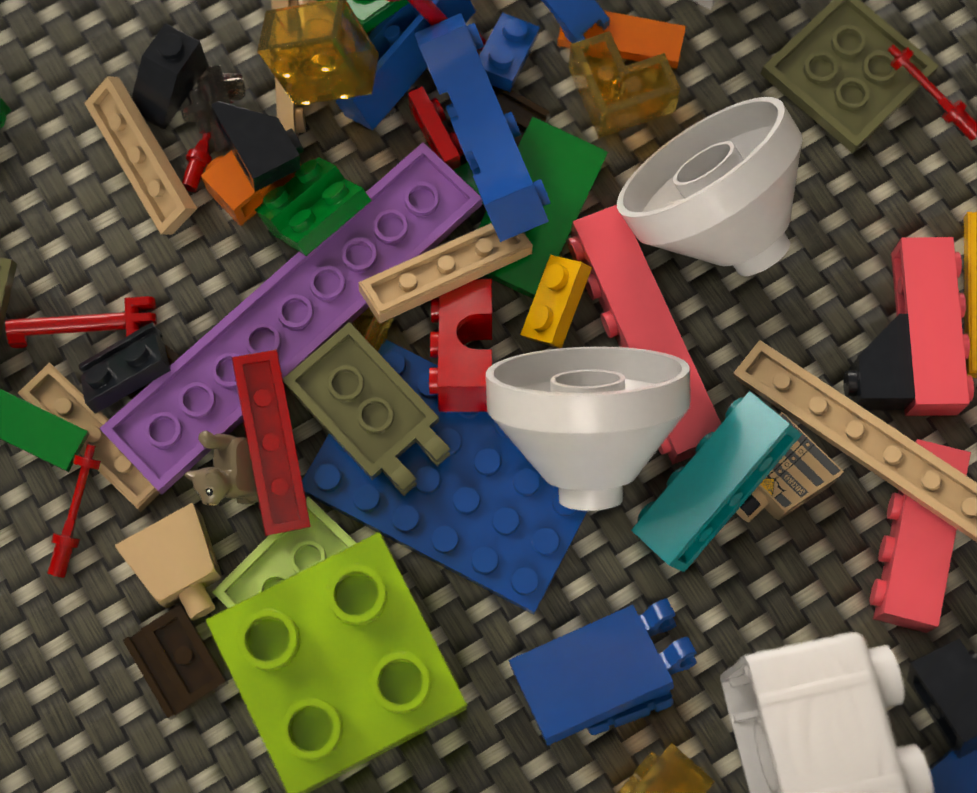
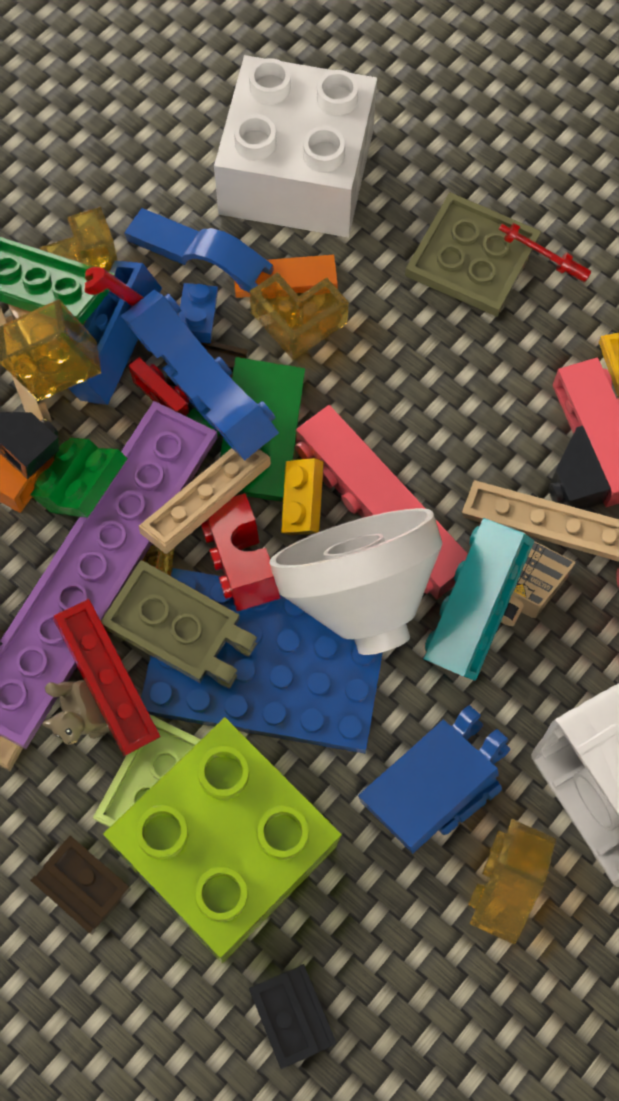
camera: 20 degrees left, 5 degrees down
tan torso [115,503,222,621] -> none
white cone [617,97,802,276] -> none

